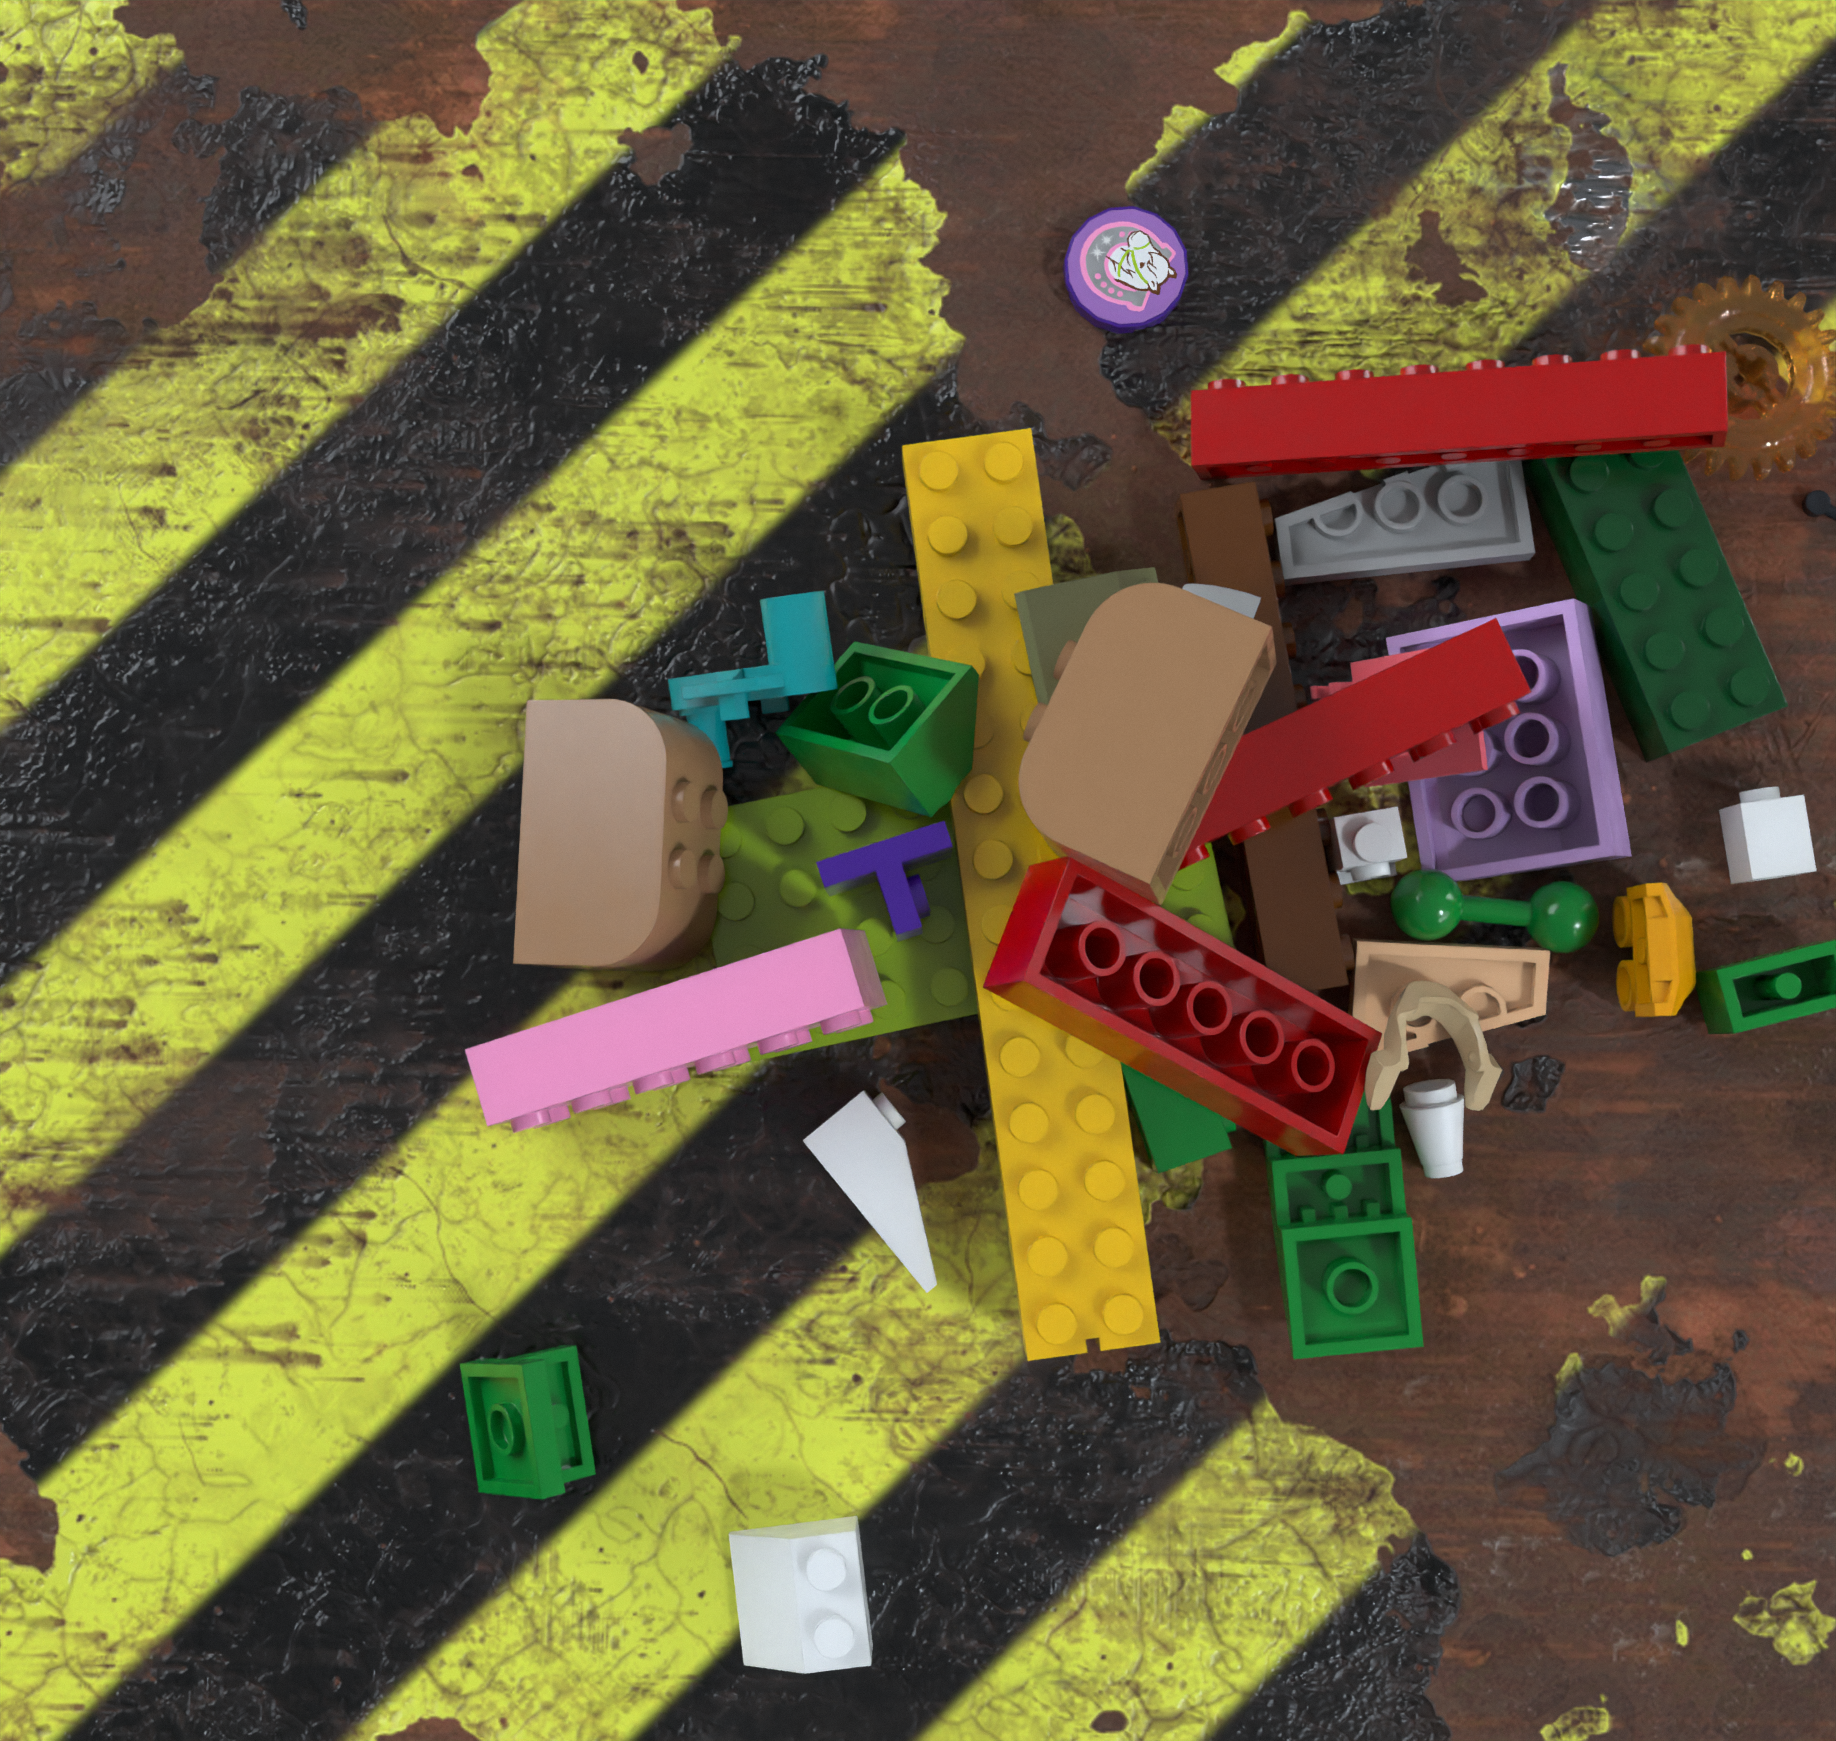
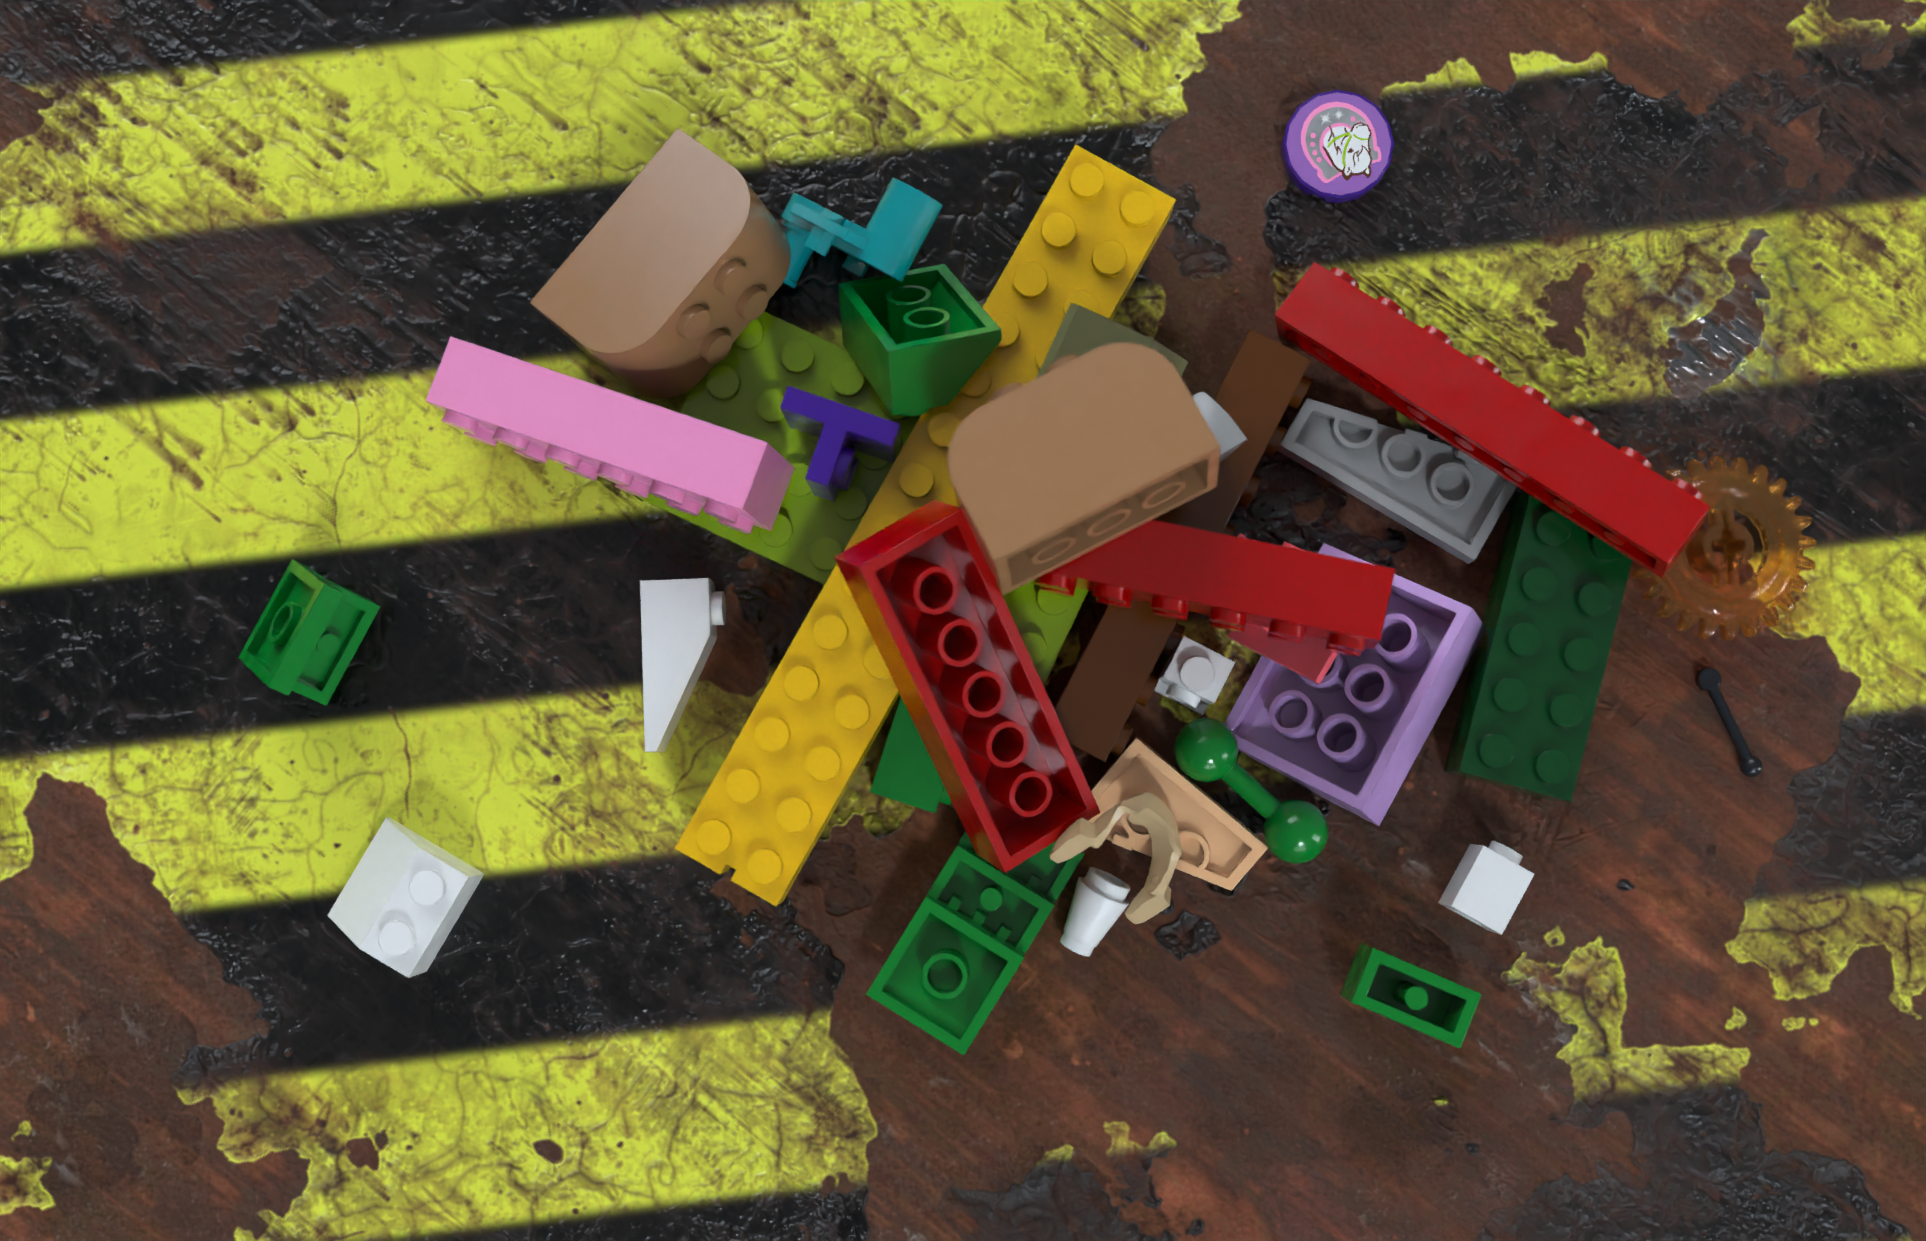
camera: 40 degrees right, 0 degrees up
light orange slope [1612,883,1696,1017] -> none

